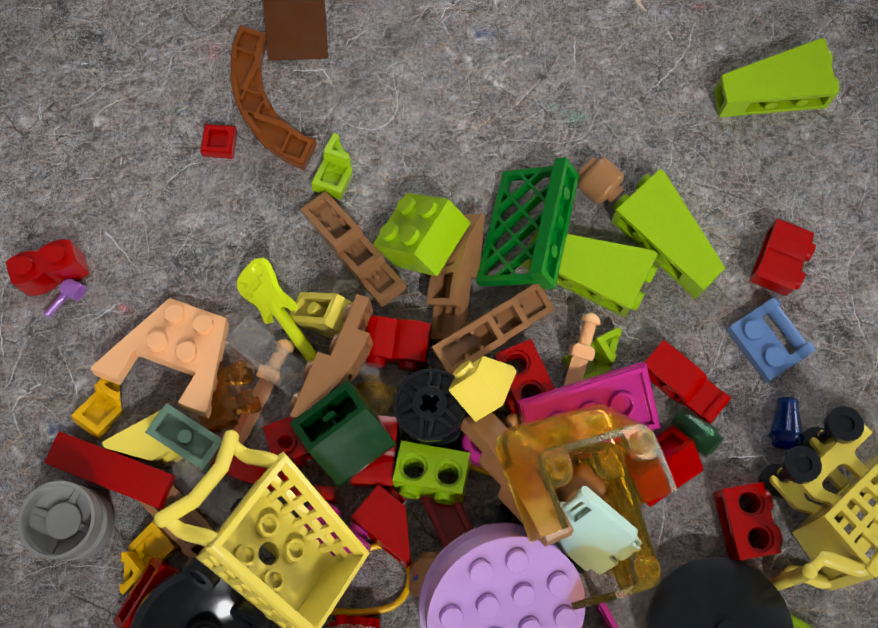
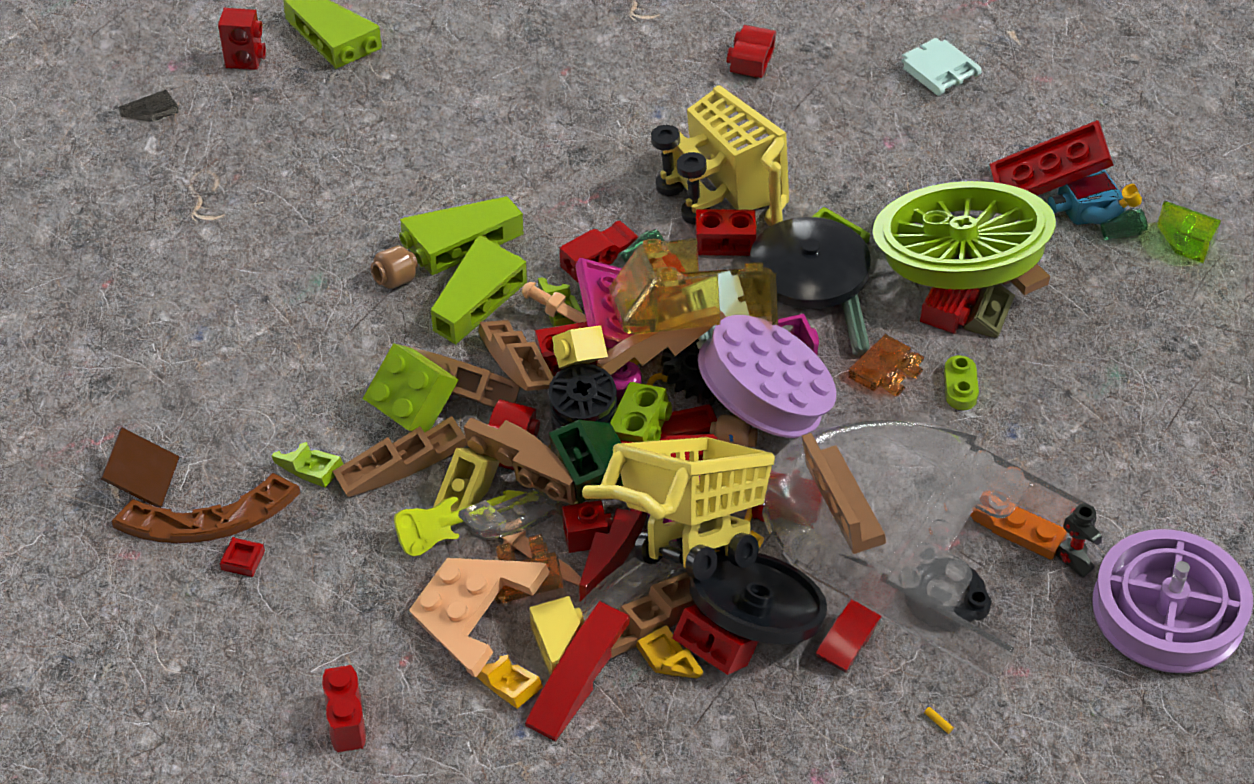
camera: 80 degrees left, 25 degrees down
light grey wheel [17,481,115,562] -> none
medium lavender hand [43,279,87,318] -> none
sand green plate [145,403,222,472] -> none
green fence [476,157,579,289] -> none
lime slope [713,38,840,118] -> none
medium blue plate [726,296,817,383] -> none
red brick [749,218,816,296] -> none
clear blue cone [768,397,805,450] -> none

